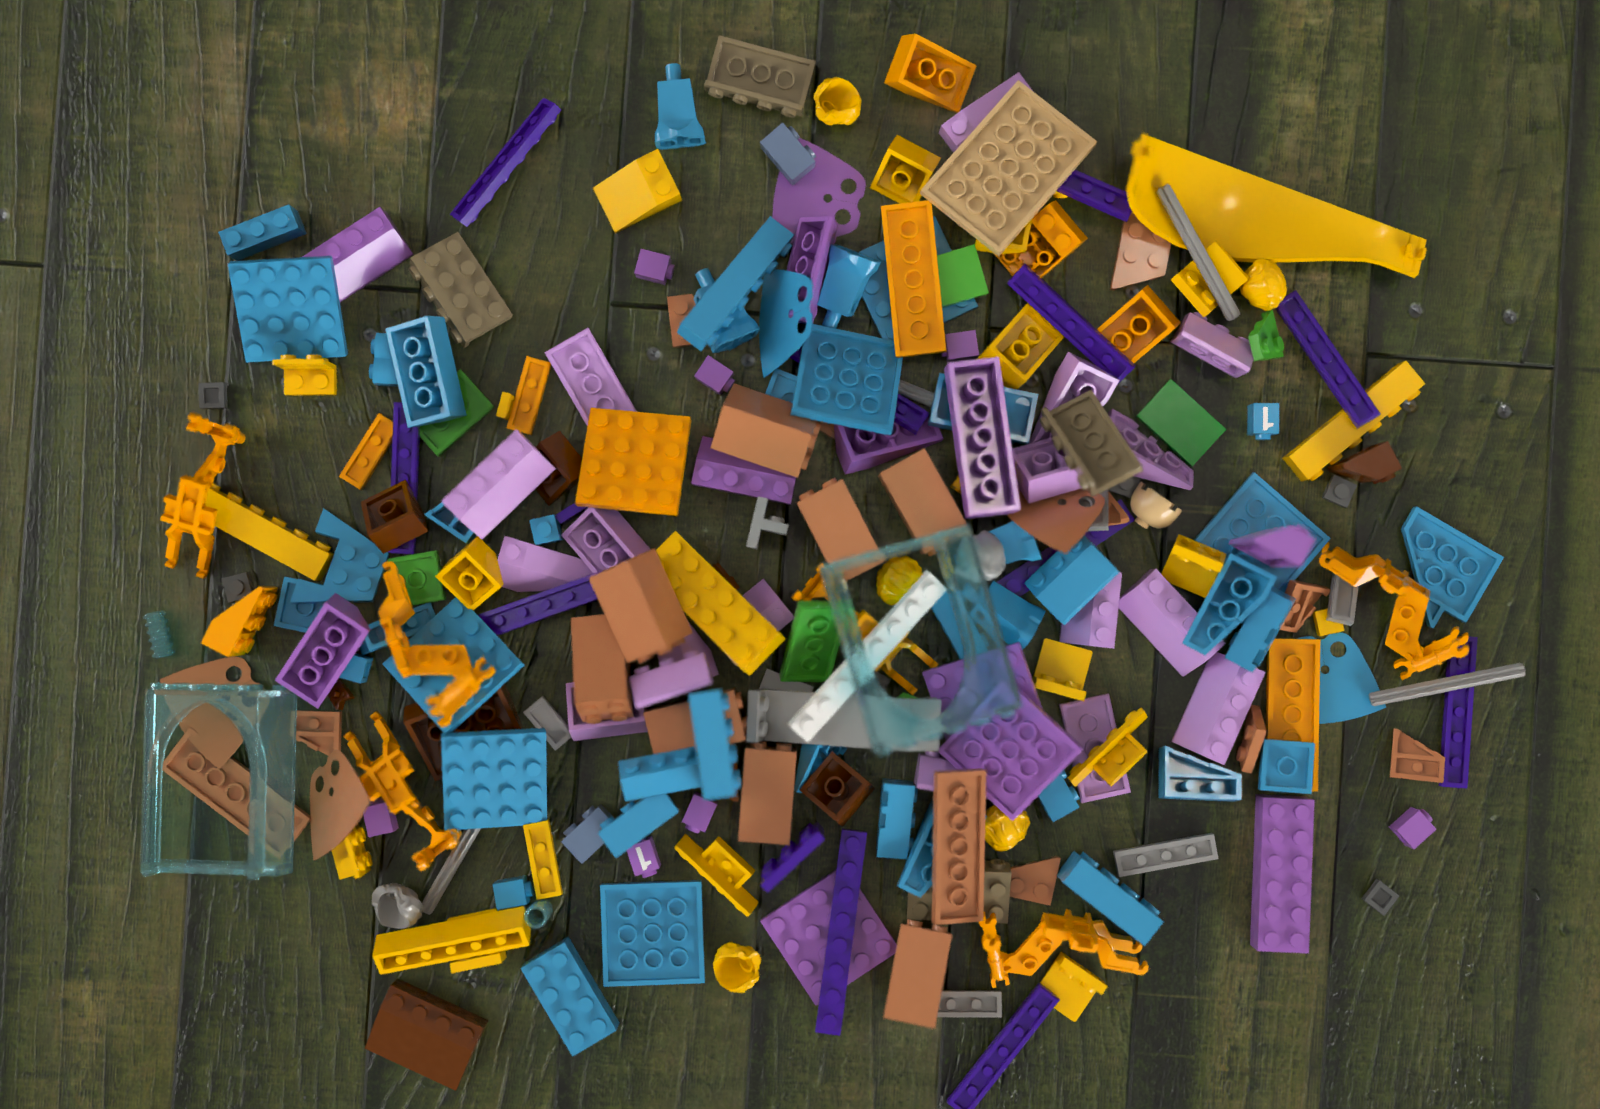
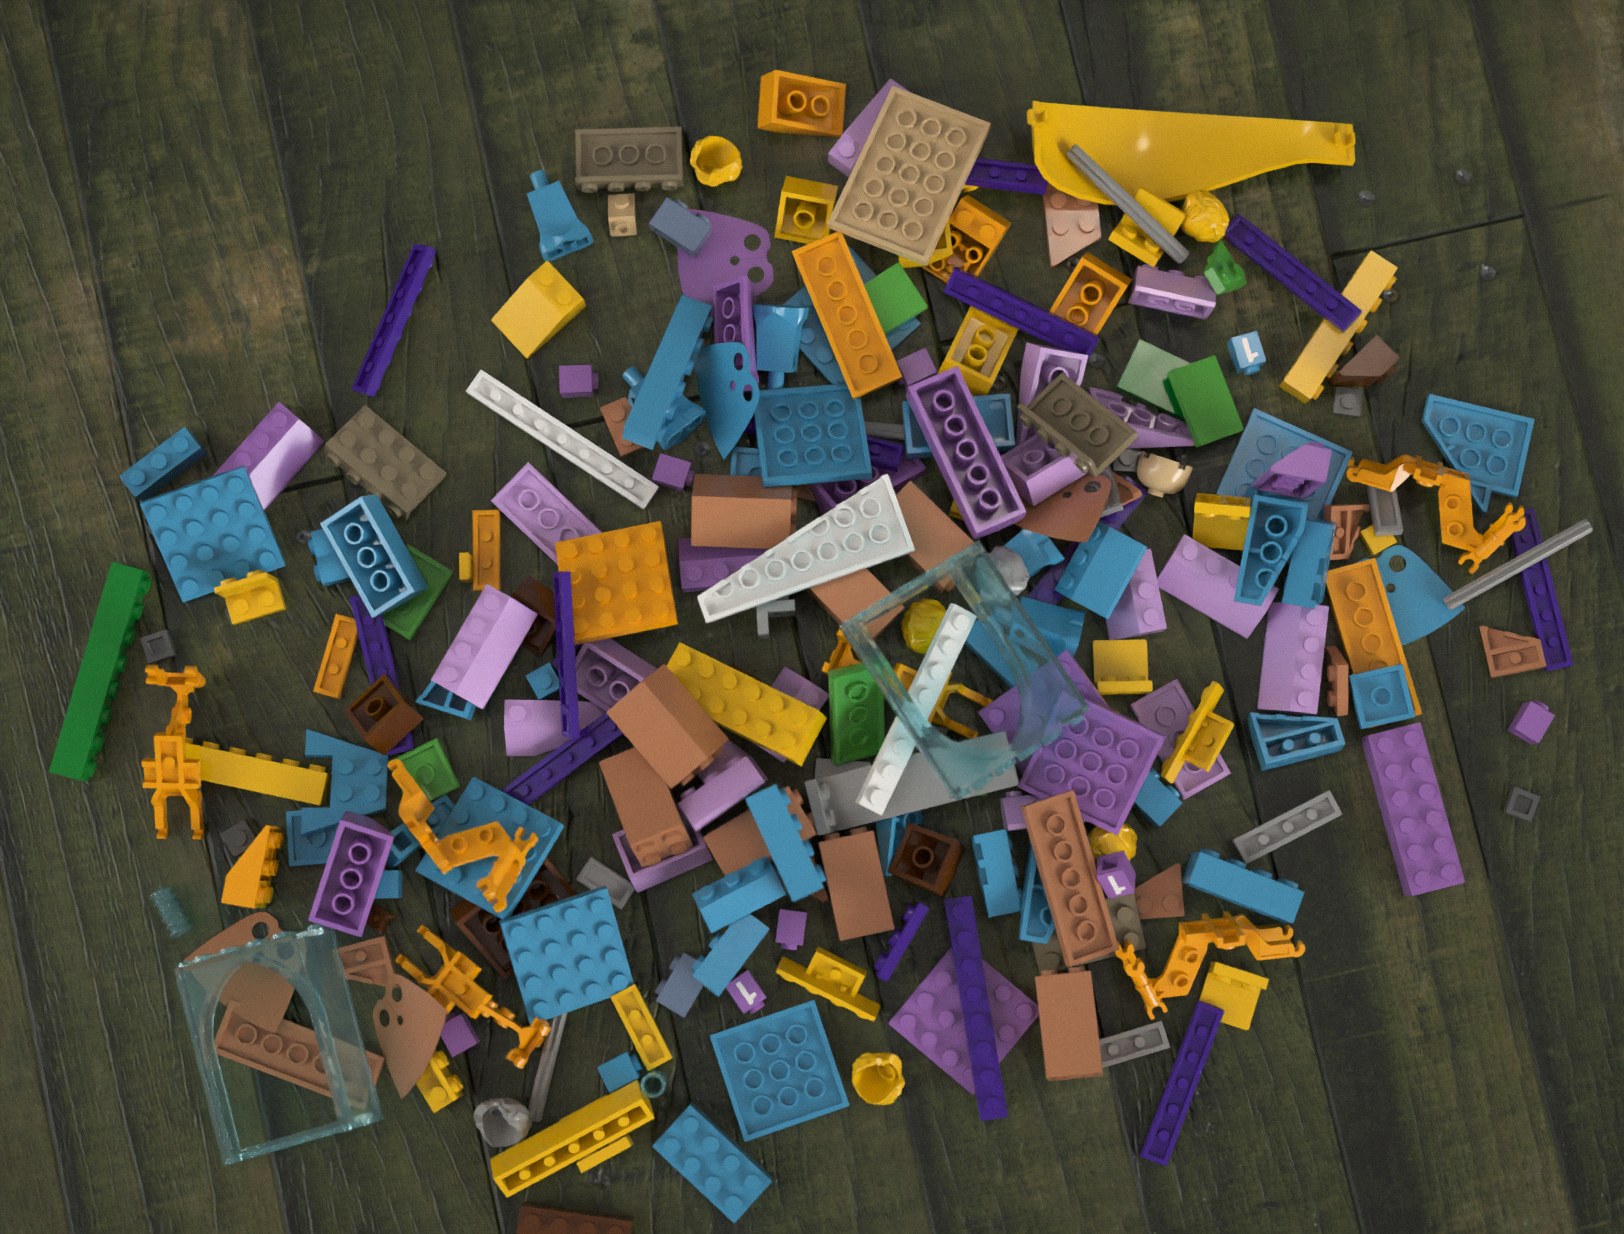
camera: 20 degrees left, 5 degrees down
yellow slope [435,536,504,610] -> none
none -> green brick [49,562,151,782]
none -> white plate [466,370,660,510]
none -> dark purple tile [553,571,580,738]
none -> tan bracket [608,193,637,236]
none -> white wing [697,474,915,624]
none -> medium lavender brick [1096,850,1136,899]
none -> bright green tile [1167,355,1244,448]

